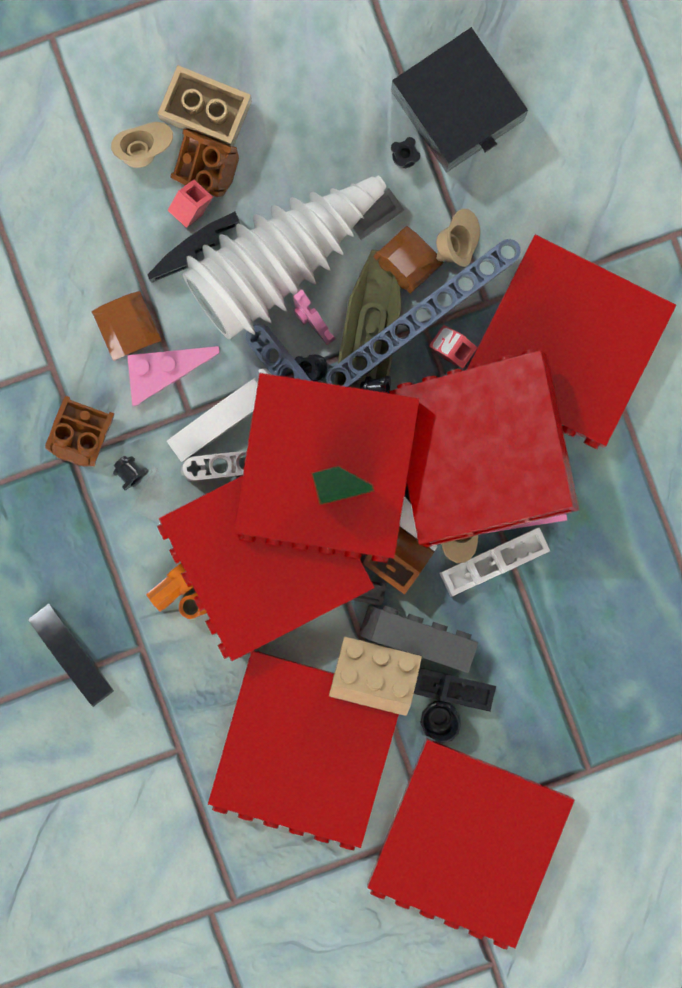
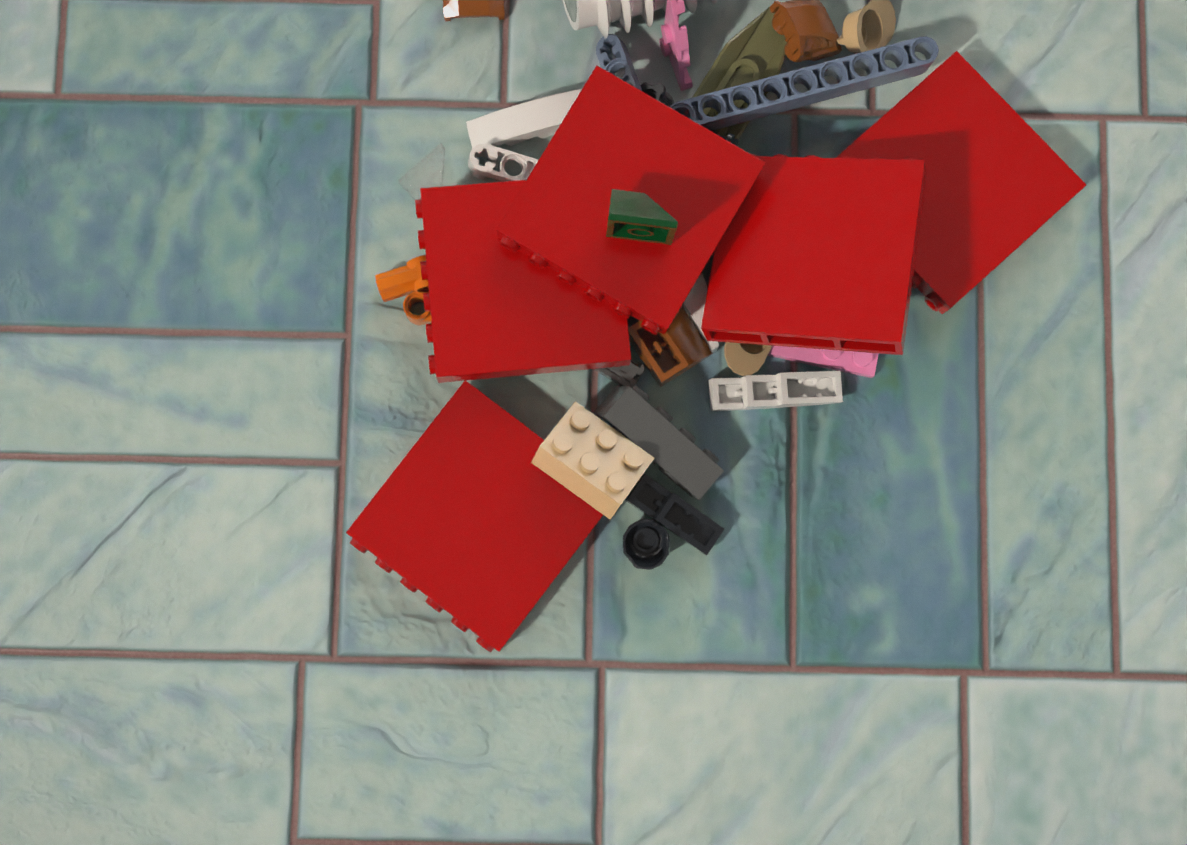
camera: 20 degrees right, 5 degrees down
black slope [28,604,114,707] -> none
dark orange slope [45,396,115,466] -> none
black brick [113,456,149,491] -> none
bright pink wing [127,346,220,406] -> none
red brick [367,738,575,950] -> none
coral brick [429,325,478,369] -> none

